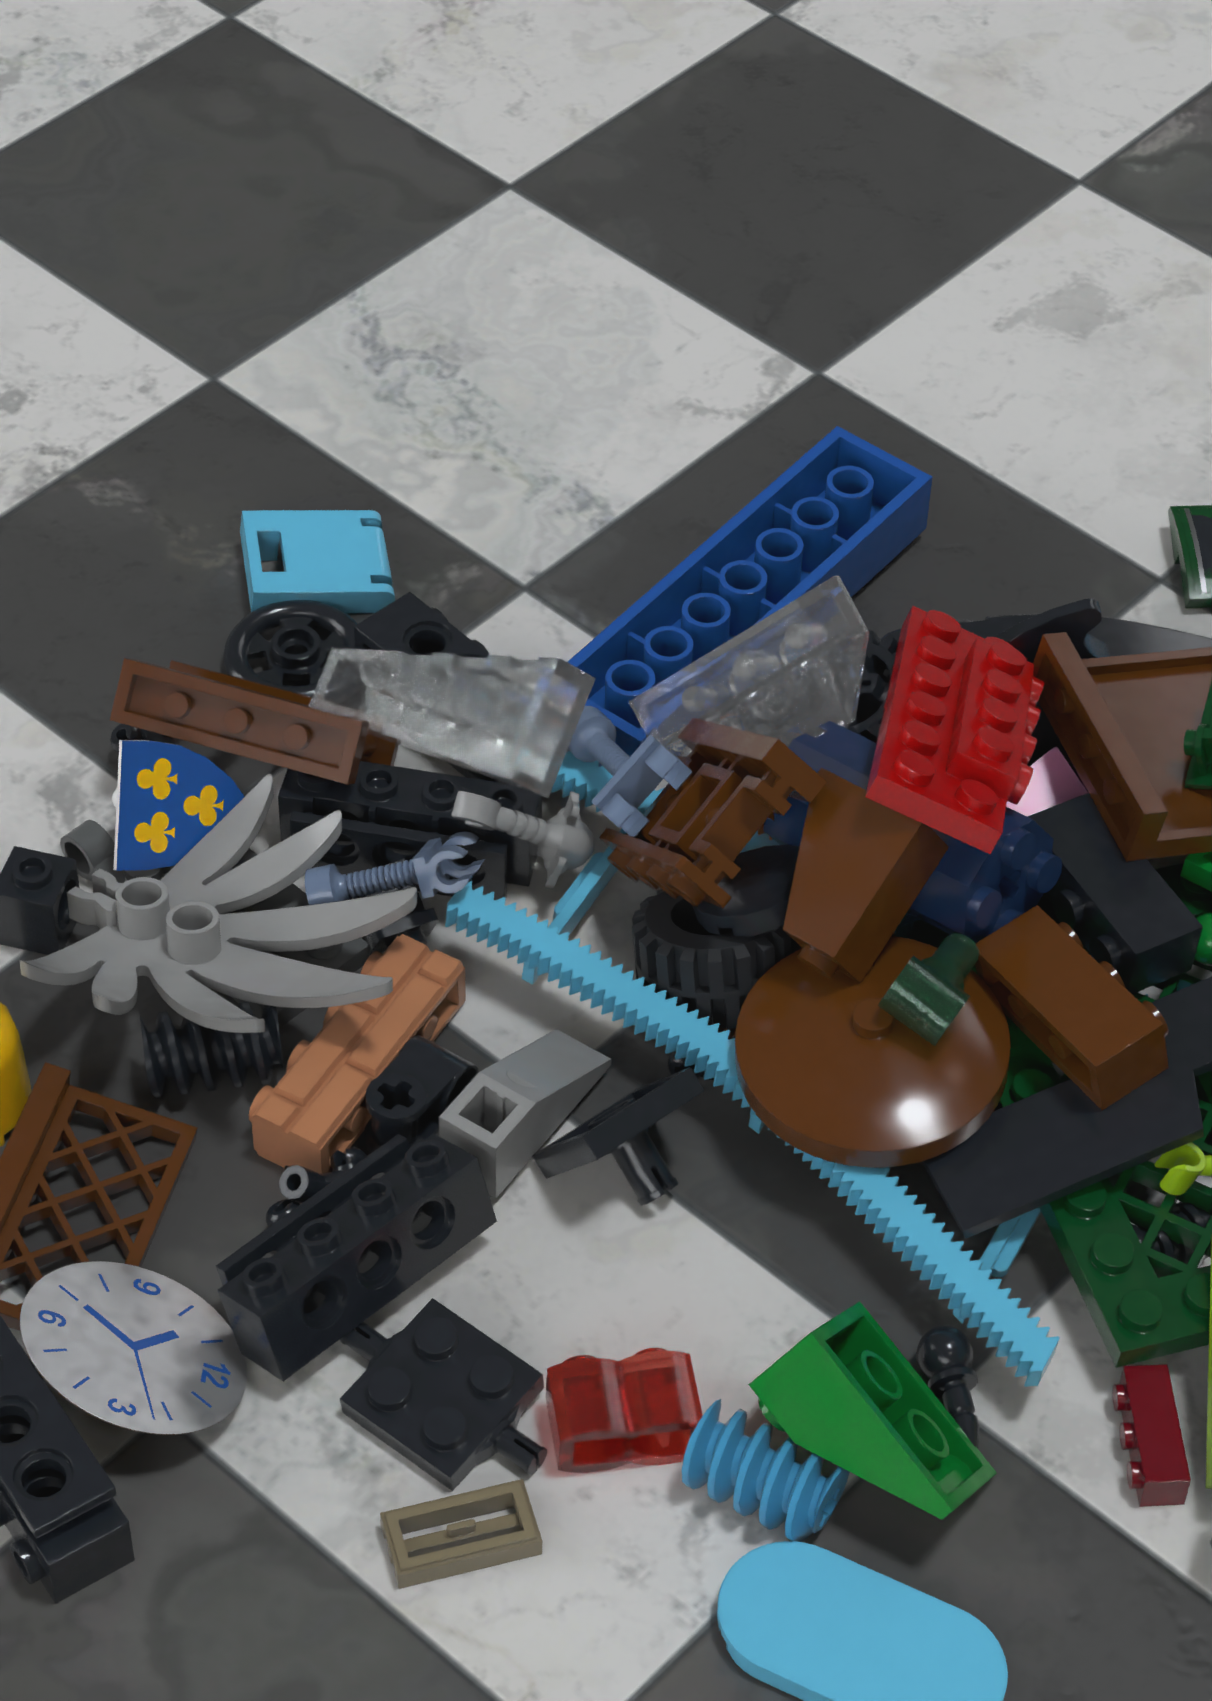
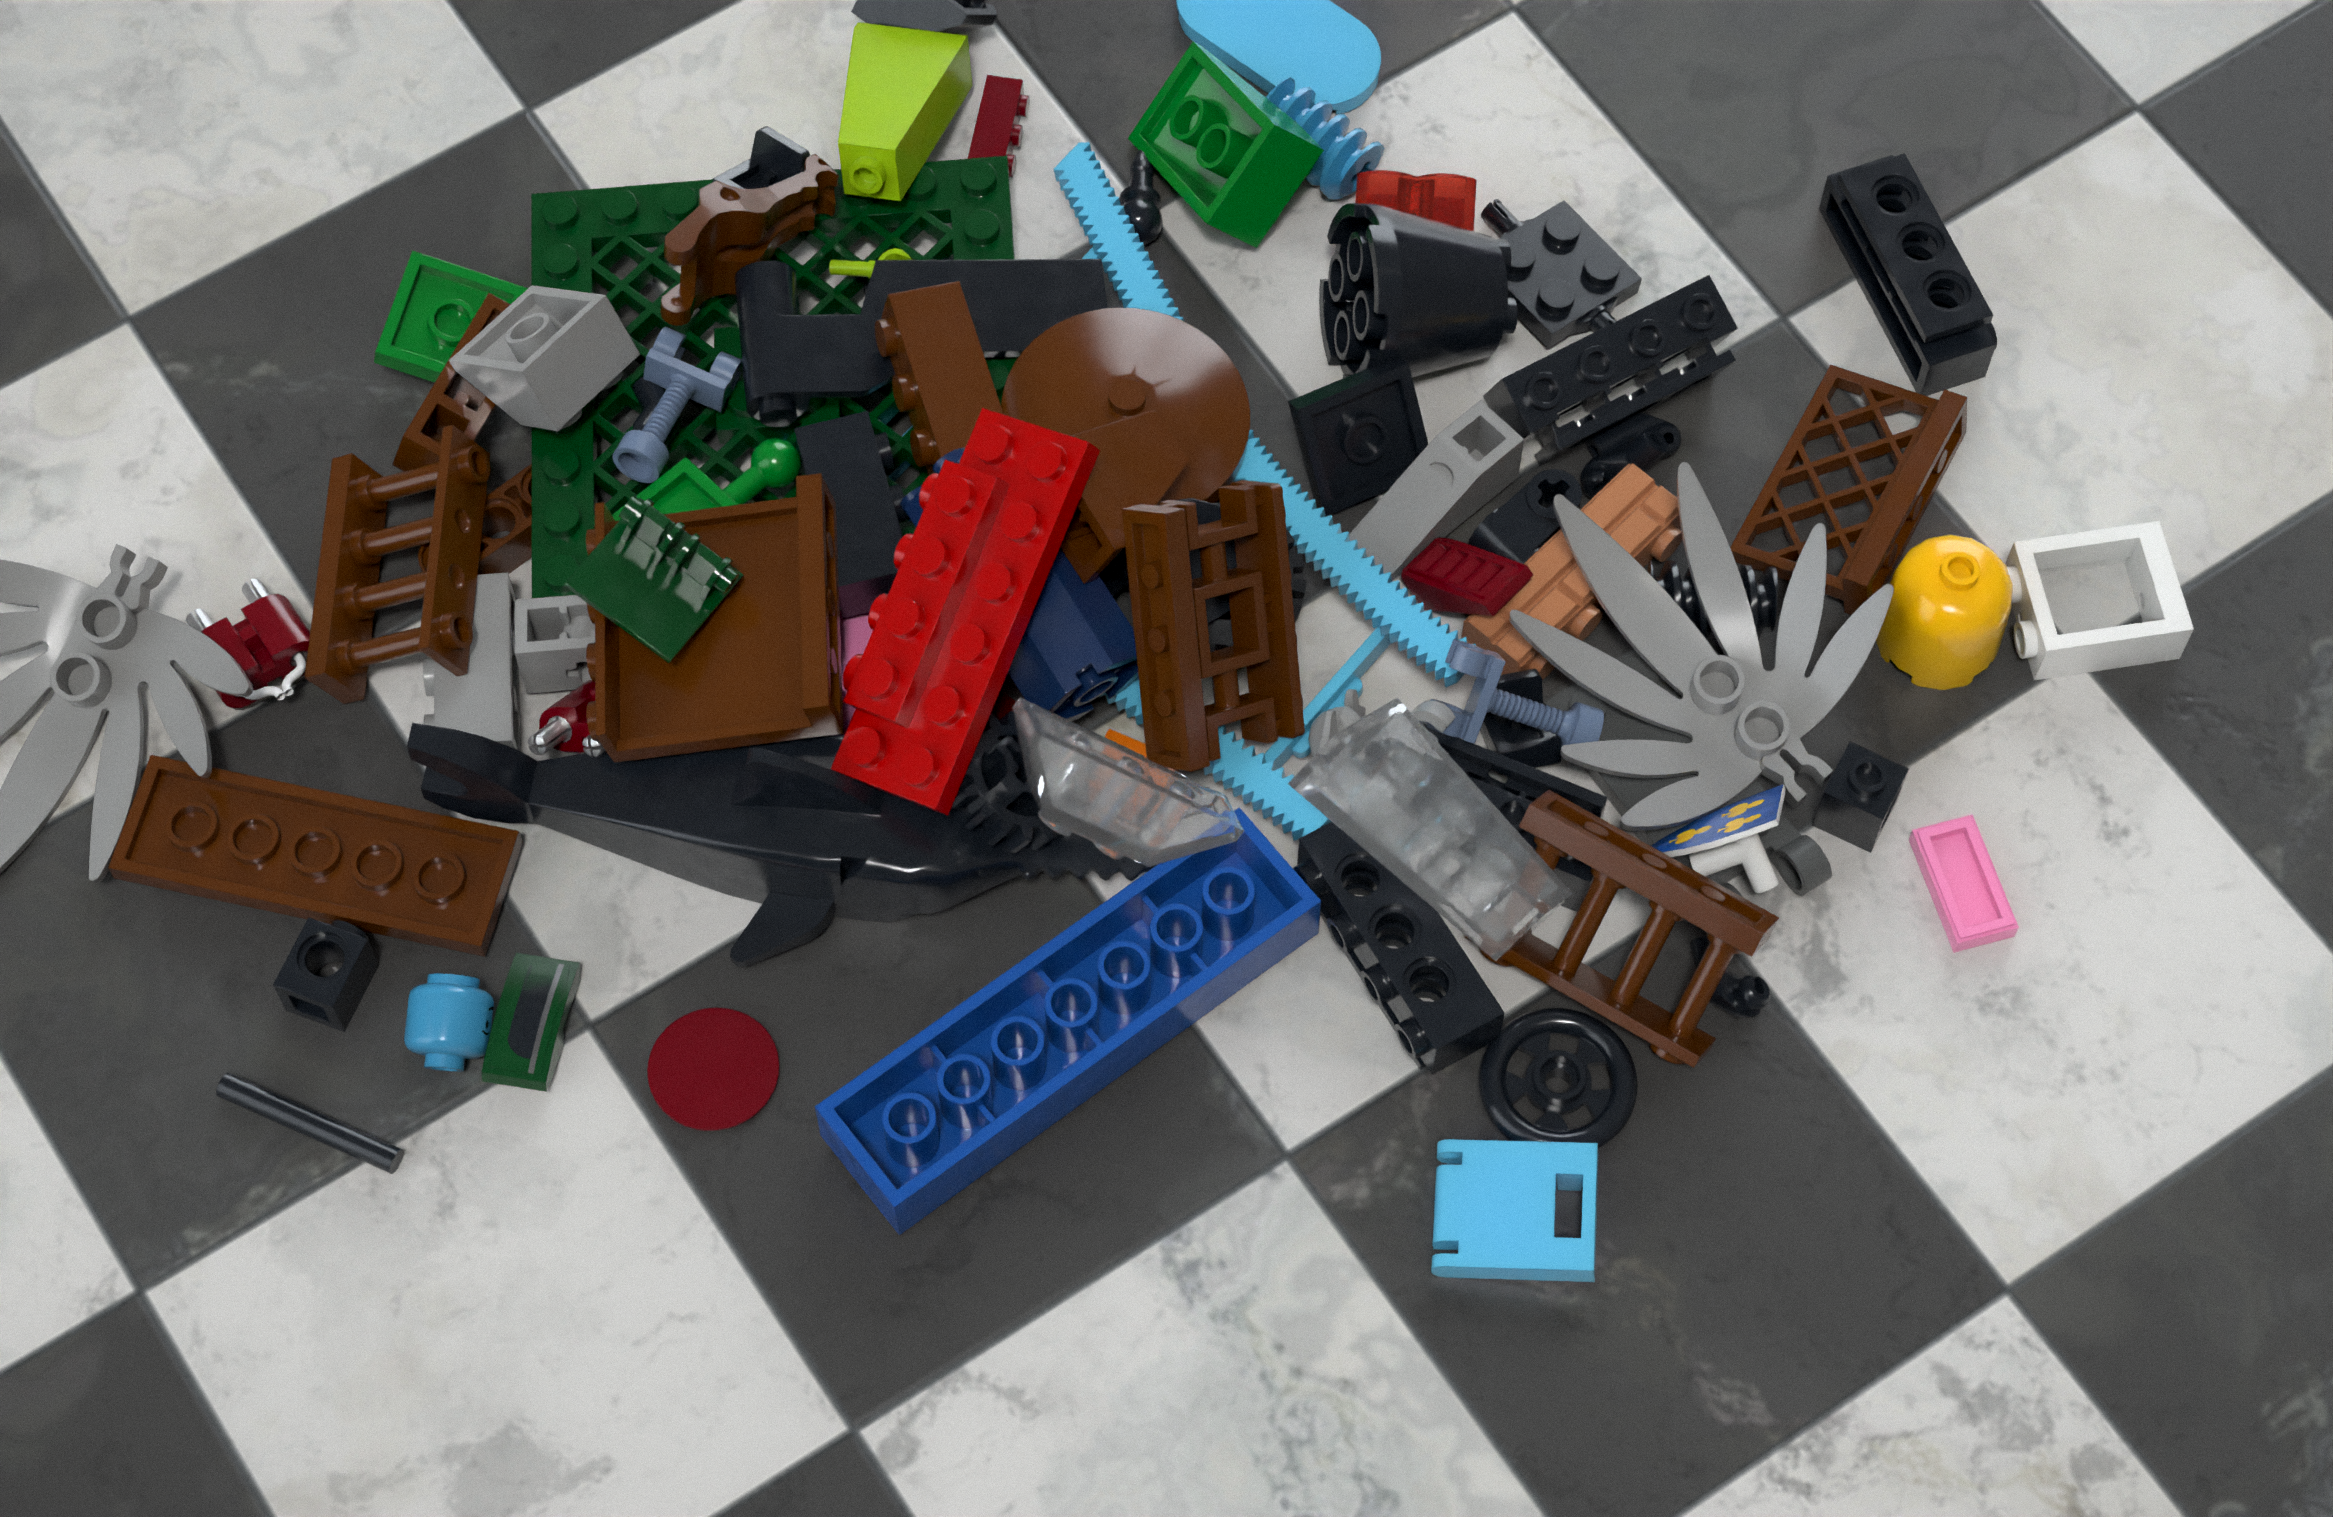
camera: 165 degrees left, 15 degrees up
flat silver sticker [20,1261,247,1435] -> none
dark tan tile [380,1479,543,1589] -> none
sand blue bar [560,706,693,838] -> none
clear green pin [878,933,979,1046] -> none
none -> dark red piece [647,1007,779,1131]
none -> black cone [1319,203,1518,379]
none -> dark red slope [1401,537,1533,616]

